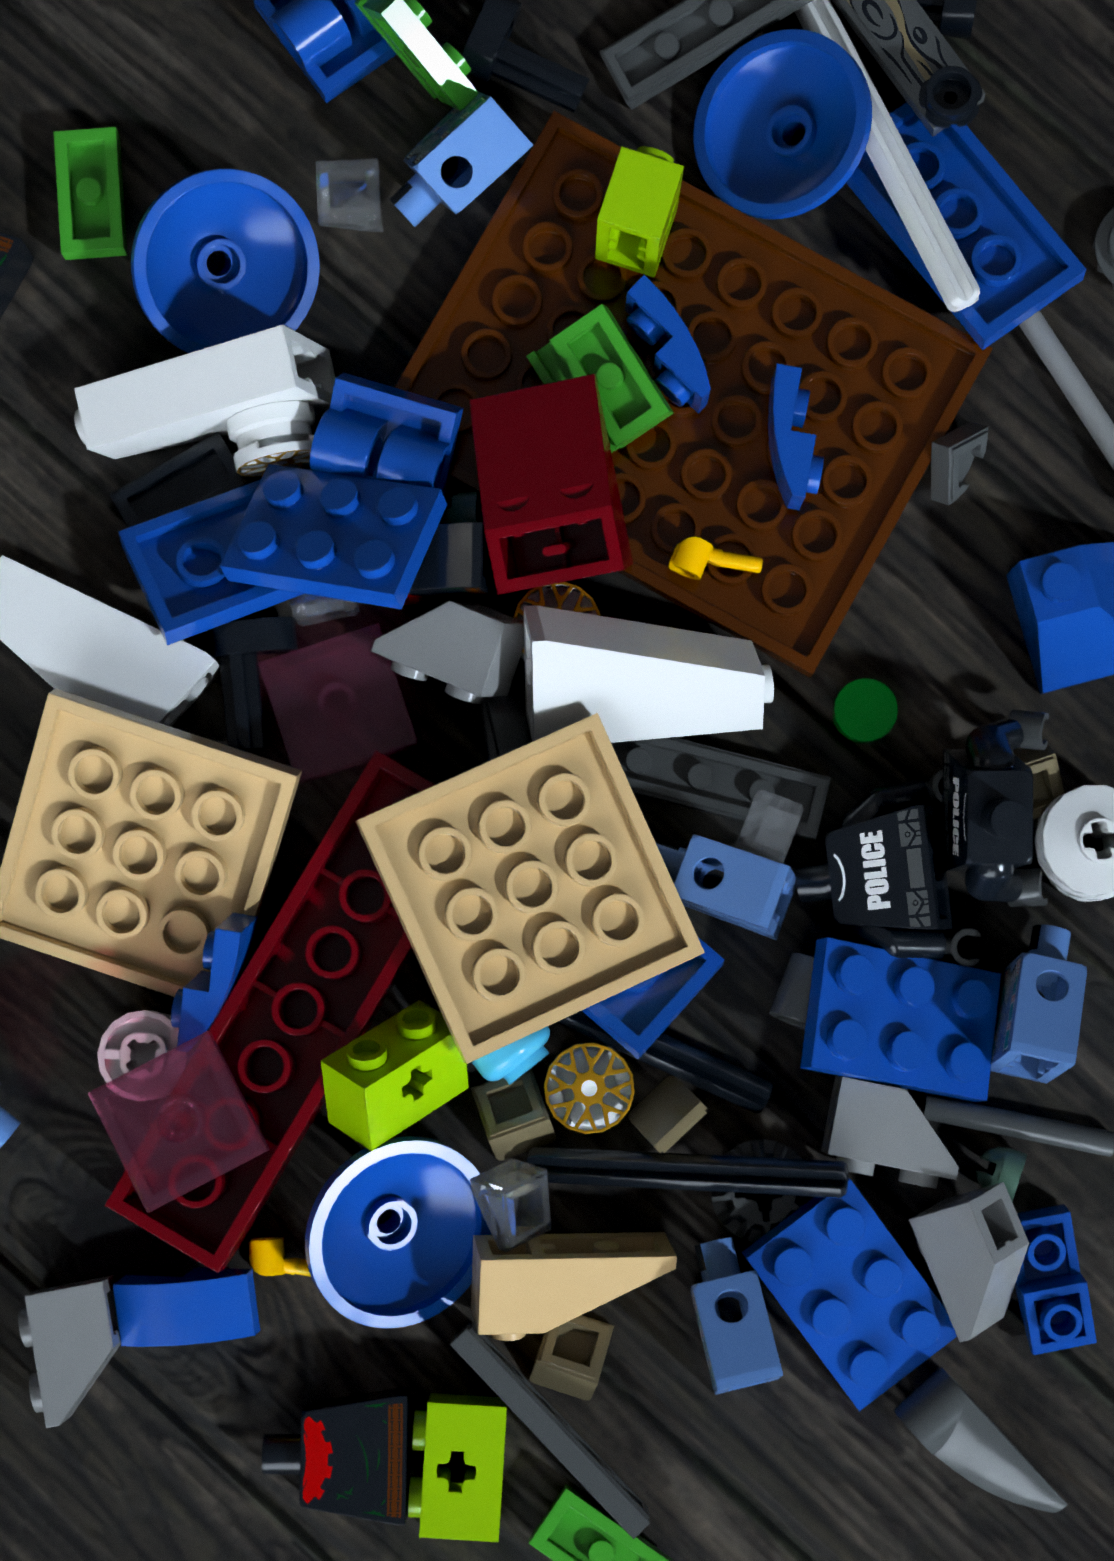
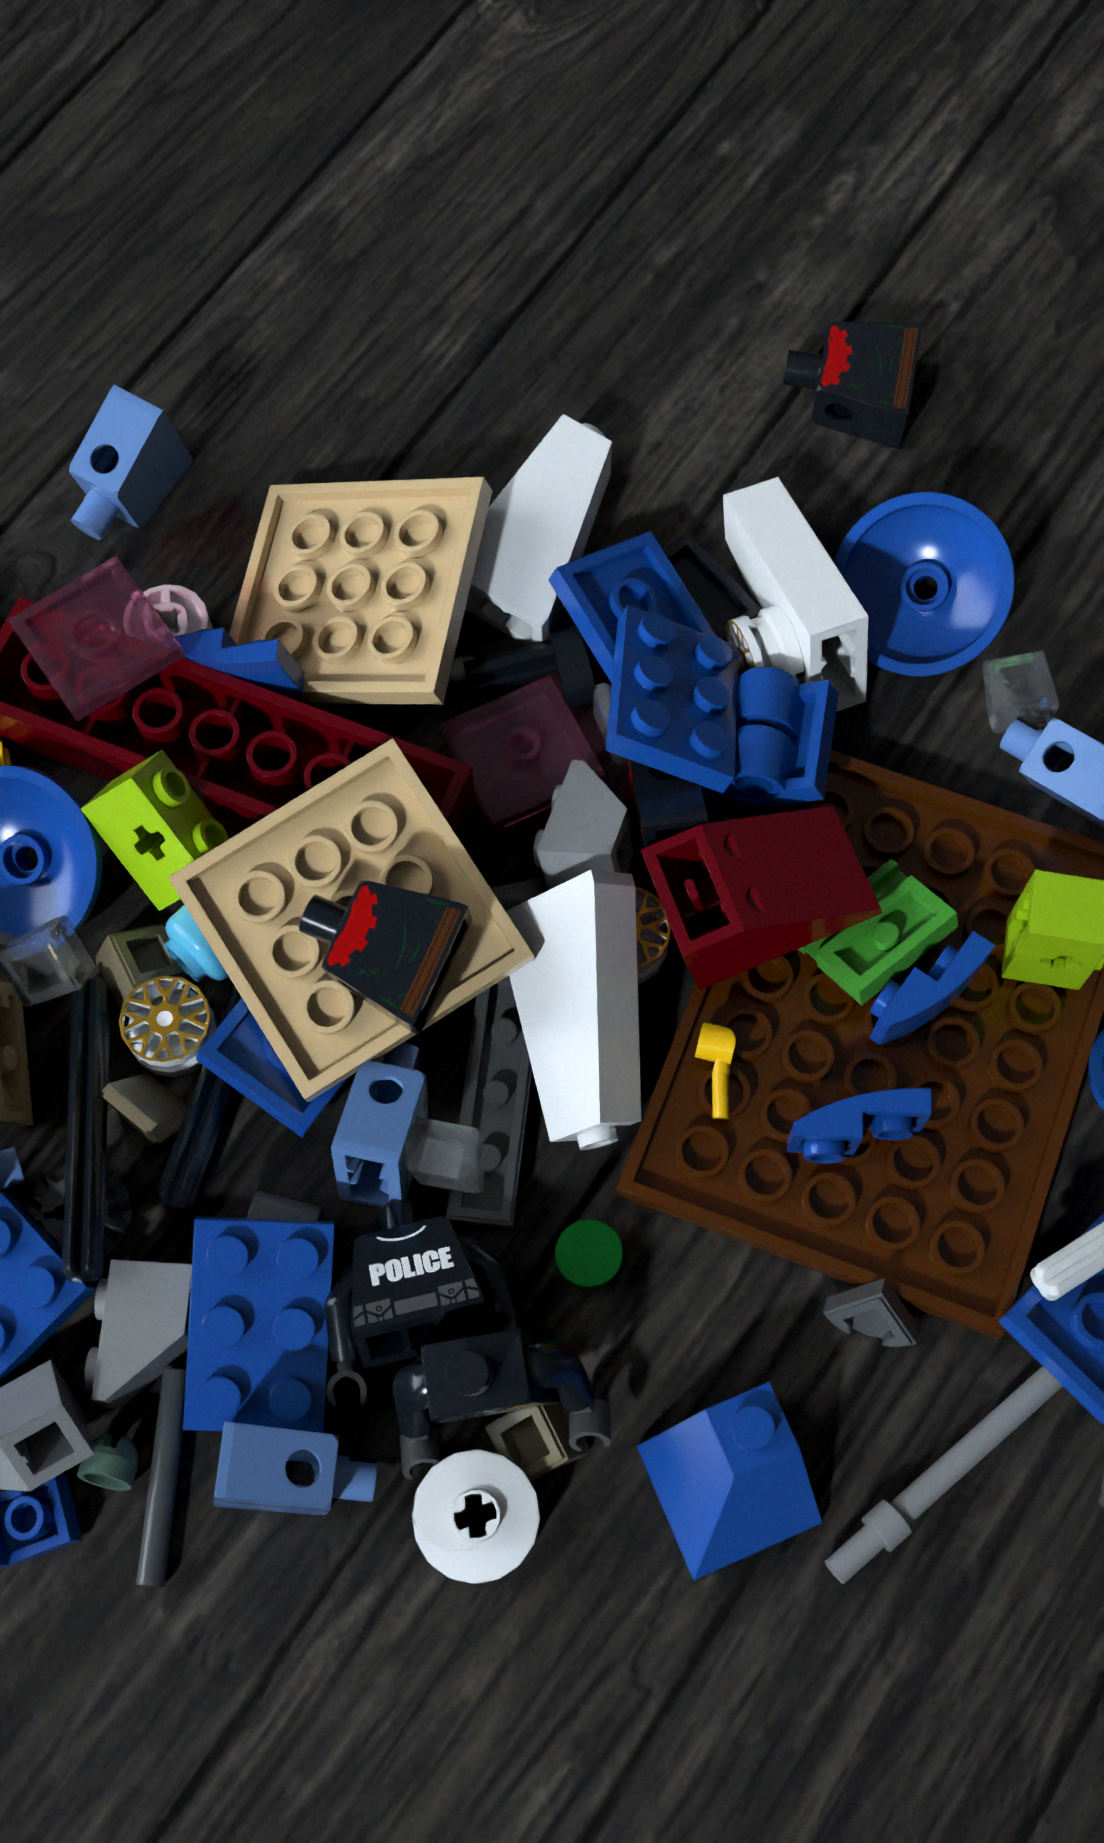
camera: 85 degrees right, 15 degrees down
bright green plate [53,127,128,260] -> none
none -> black torso [299,880,473,1035]

